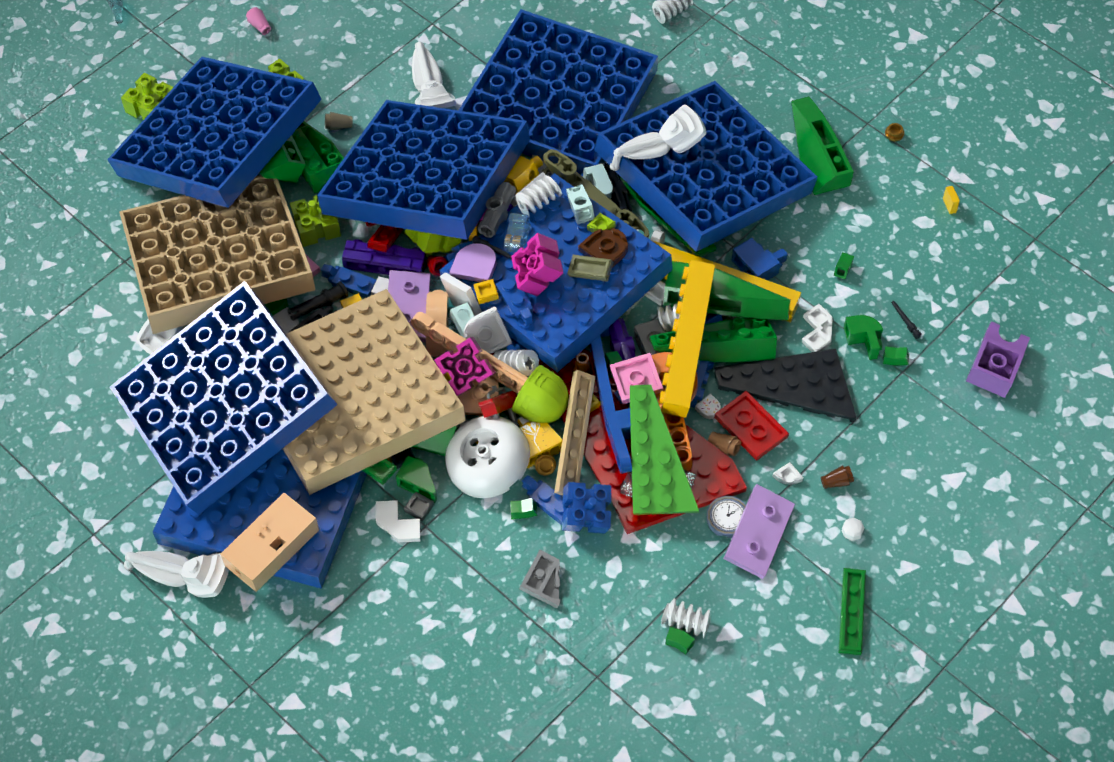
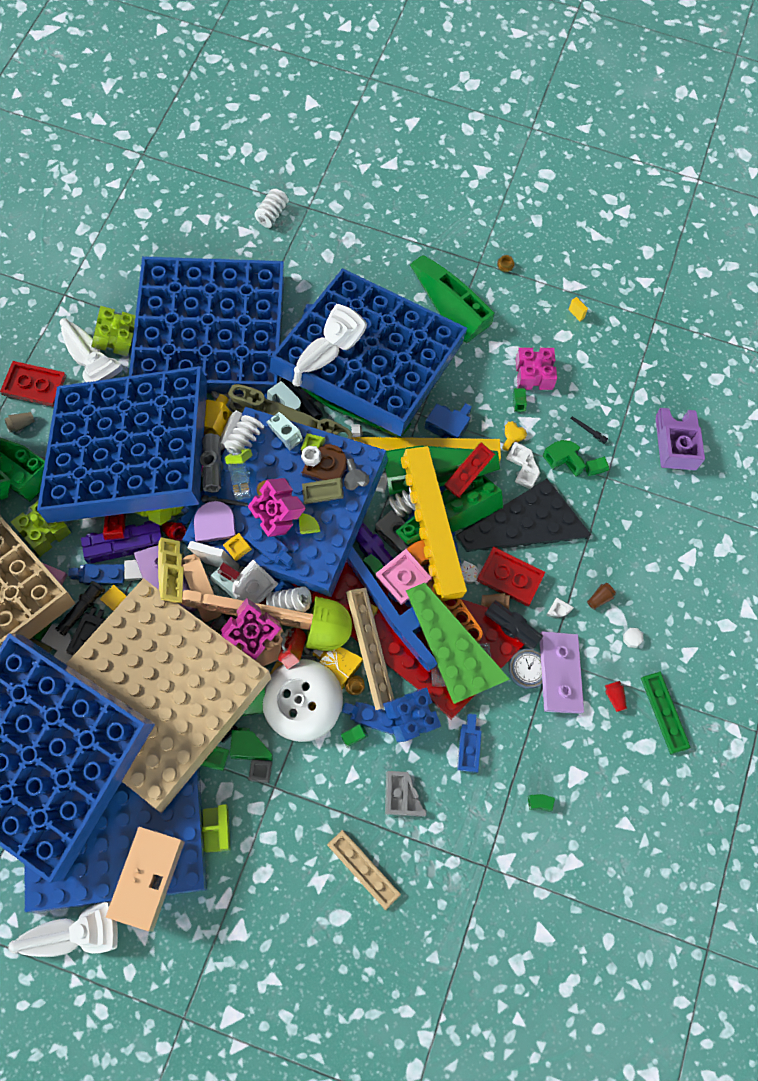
camera: 30 degrees left, 10 degrees up
white tile [376,500,420,543] -> none
reddish brown cone [572,353,593,375] -> none
white piece [661,598,711,639] -> none
none -> red plate [0,361,66,407]
none -> lime brick [91,306,136,356]
none -> light yellow slope [158,537,184,604]
none -> lime panel [202,804,230,853]
none -> dark red tile [217,562,240,582]
none -> lime tile [225,449,253,464]
none -> lime tile [299,513,321,534]
none -> white tile [301,446,321,466]
none -> tan tile [327,830,401,910]
none -> dark grey rock [344,459,370,490]
none -> red tile [444,442,495,498]
none -> blue hinge [457,714,481,773]
none -> black piece [485,600,543,650]
none -> yellow rock [502,421,527,451]
none -> dark pink brick [515,348,557,390]
none -> red cone [605,681,627,712]

